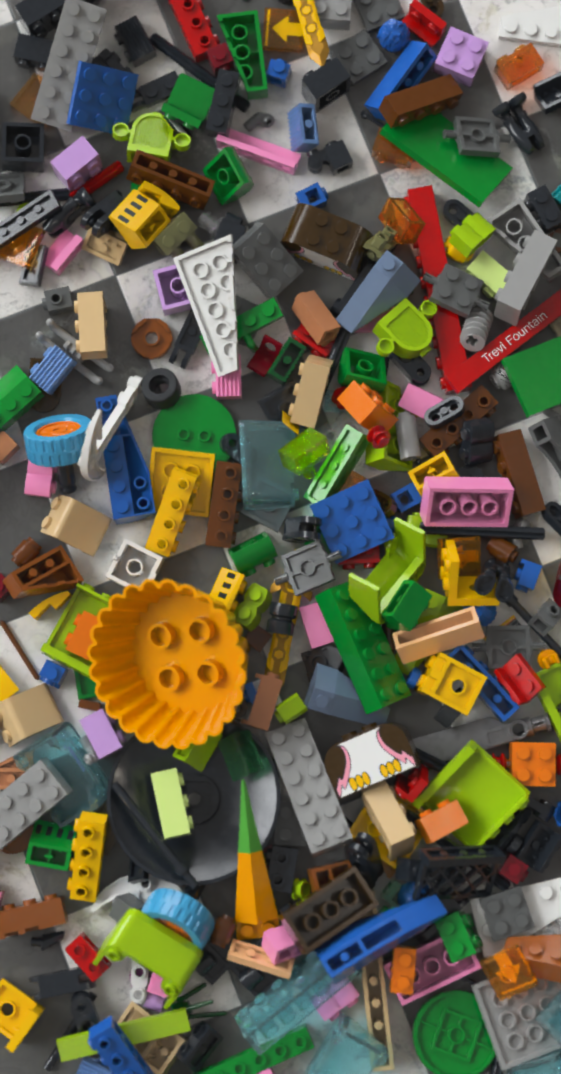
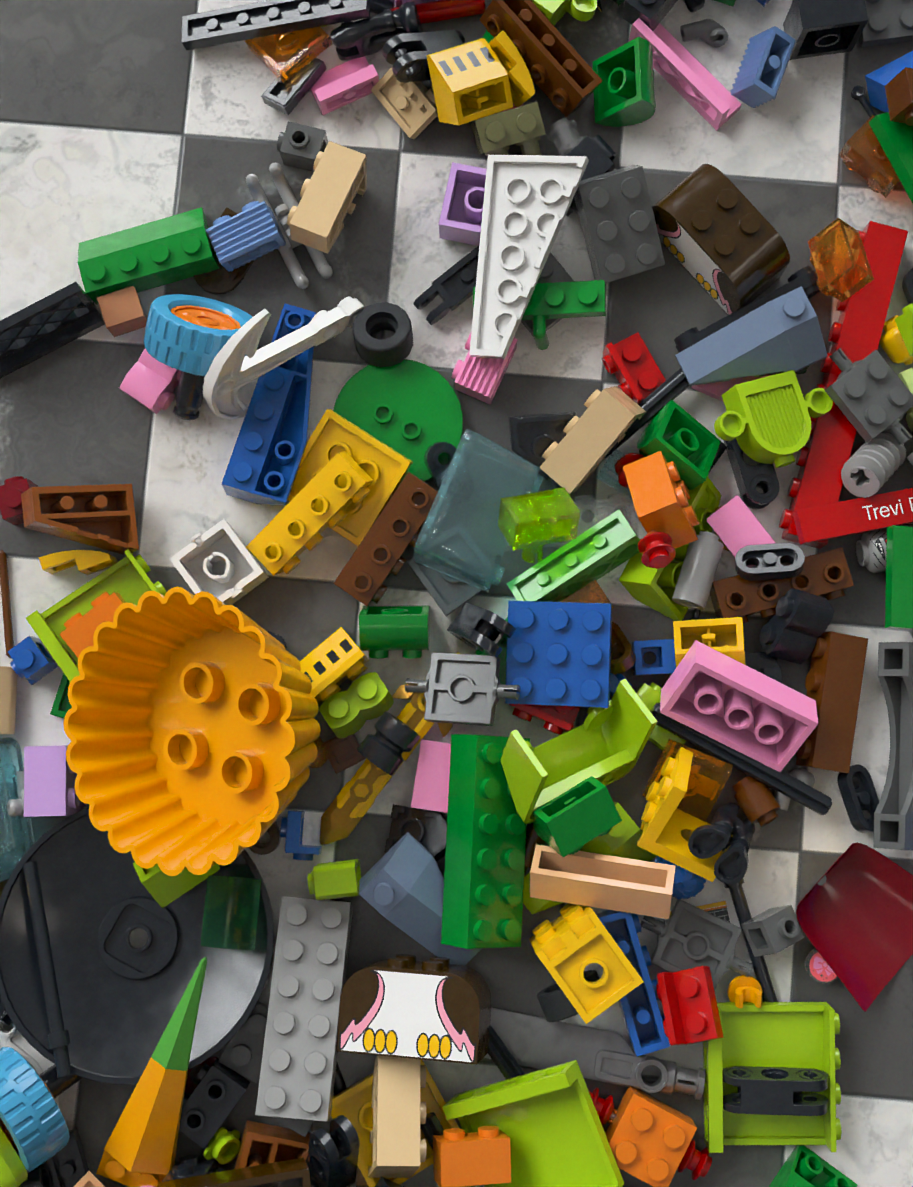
camera: 30 degrees right, 0 degrees up
reddish brown brick [11,536,42,568] -> none
tan piece [40,494,112,557] -> none
reddish brown tile [78,699,102,711] -> none
dark orange tile [131,318,173,360] -> none
yellowish green brick [151,768,194,840] -> none
reddish brown brick [208,914,237,949] -> none
nougat brick [241,672,283,731] -> none
dark red bracket [247,334,283,377] -> none
dark green brick [266,337,306,385] -> none
yellow sticker [282,411,299,434] -> none
nougat brick [291,290,341,347] -> none
blue brick [295,182,329,209] -> none
black brick [307,140,353,176] -> none
olive hips [363,225,397,261] -> none
red bracket [395,764,429,803] -> none
blue tile [406,667,422,689] -> none
blue brick [514,559,542,593] -> none

